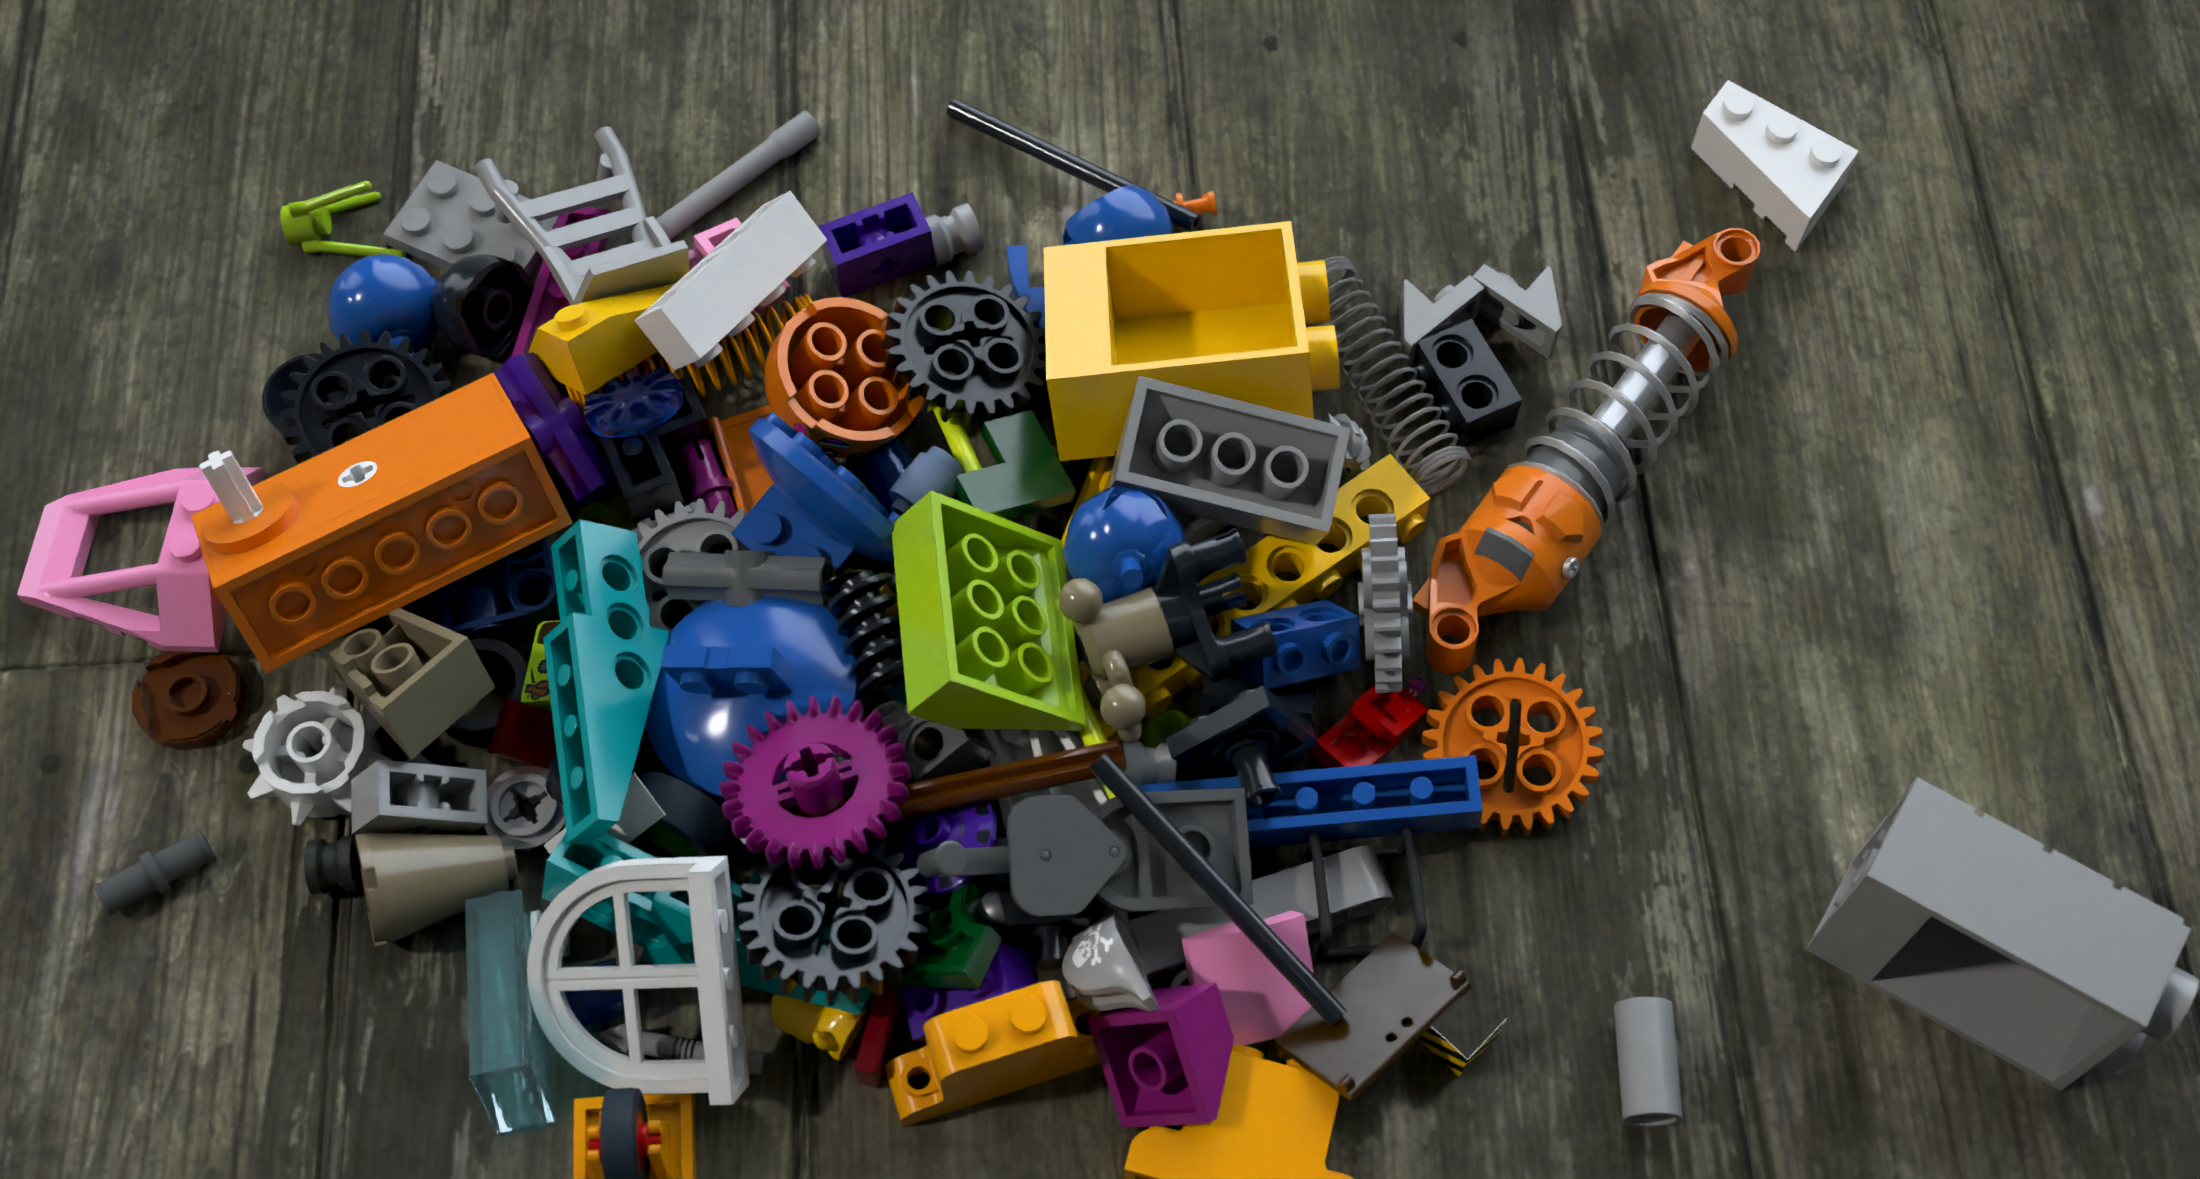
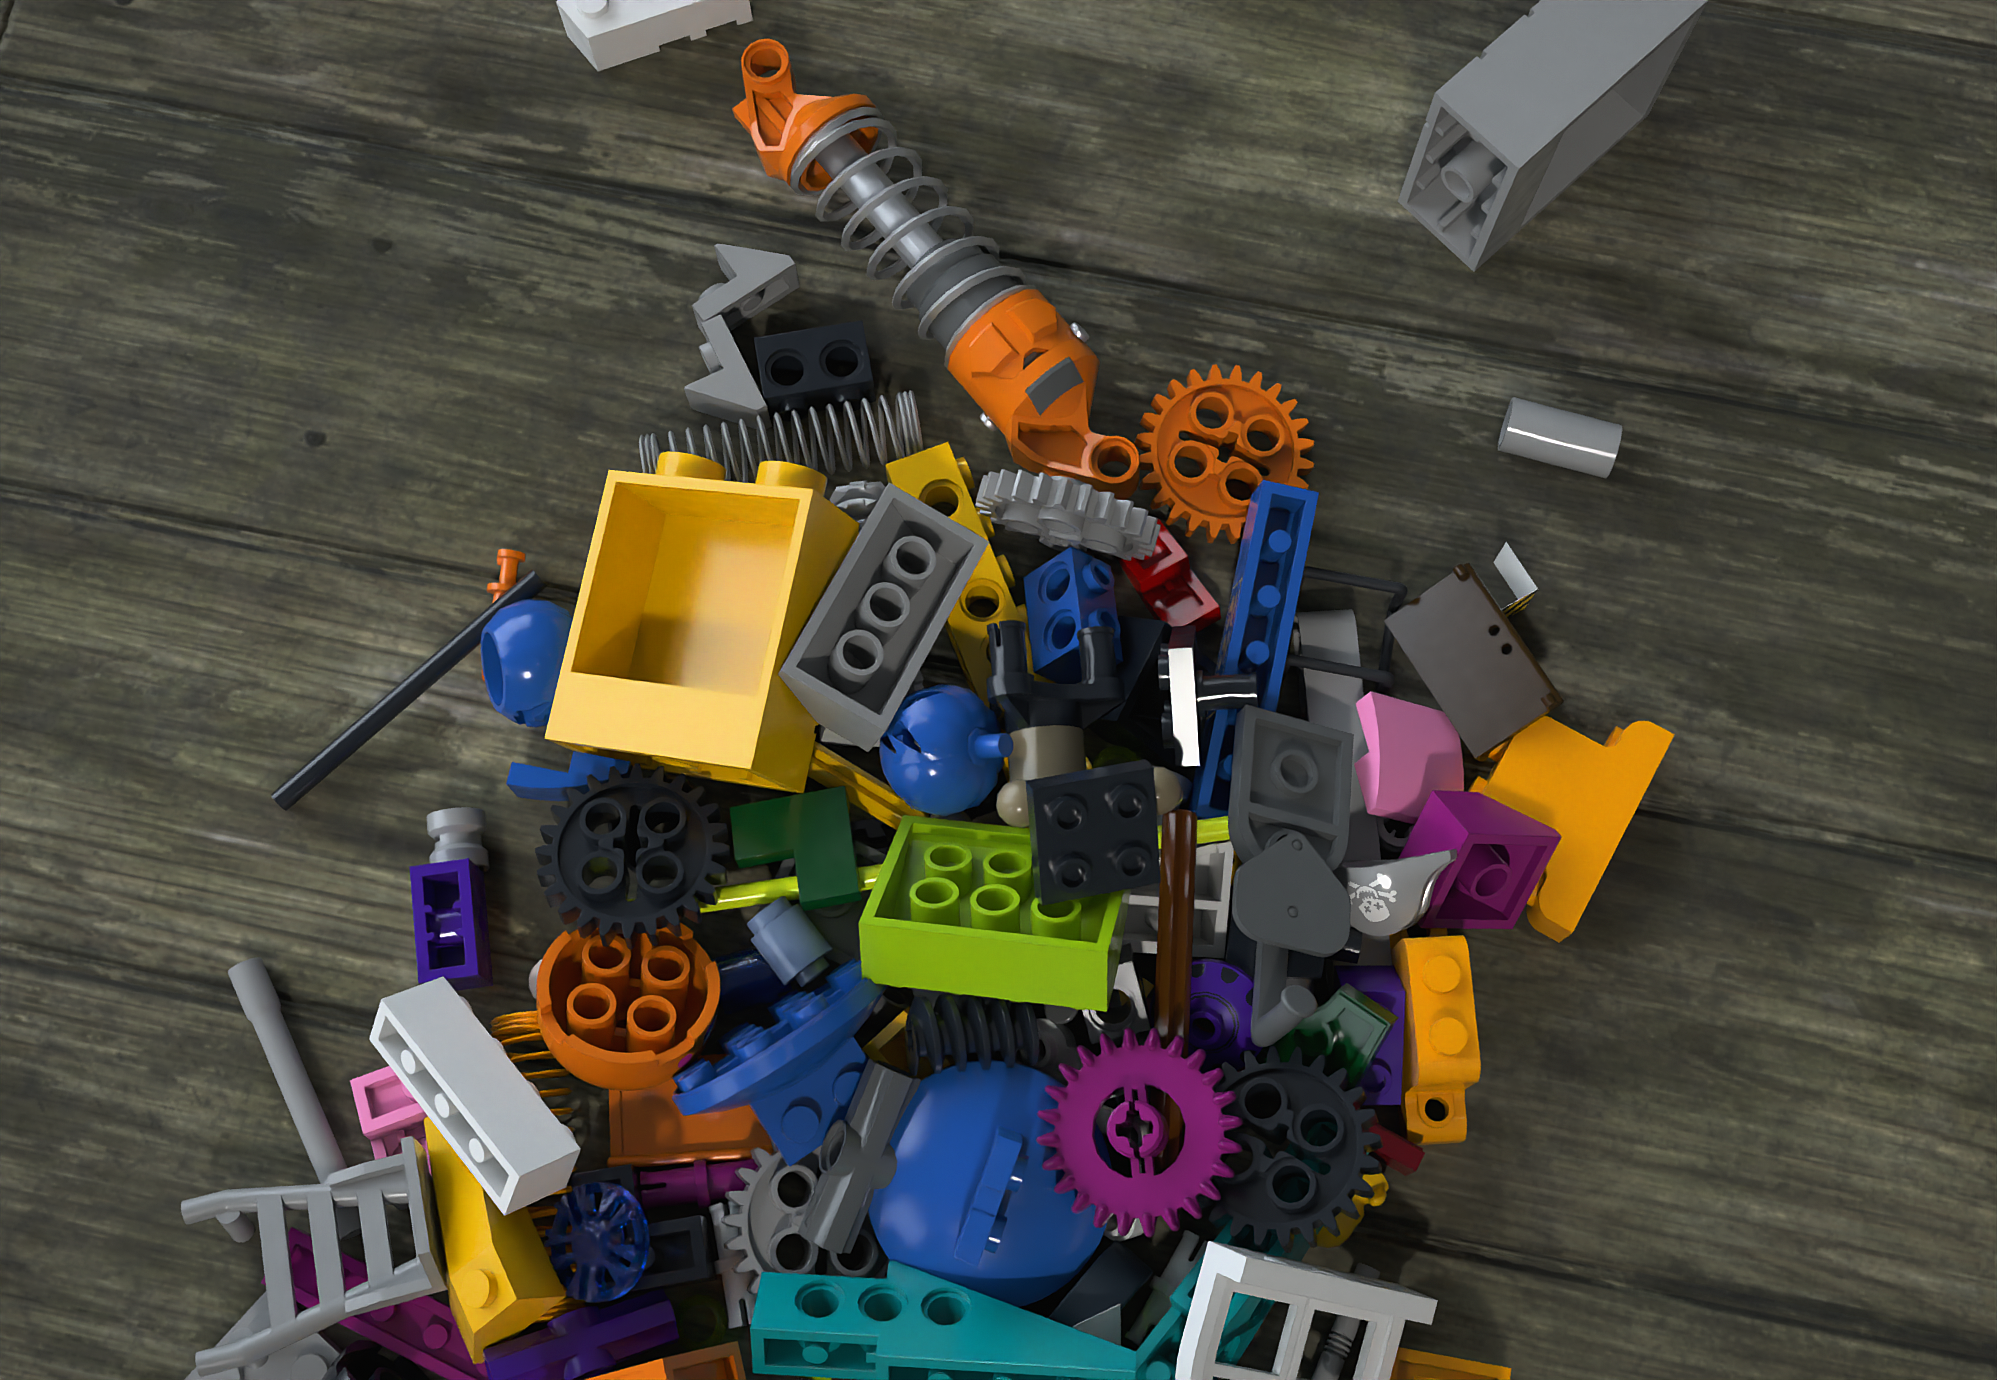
camera: 75 degrees left, 10 degrees up
black piece [1089,752,1347,1026] -> none
none -> black plate [1026,759,1161,906]

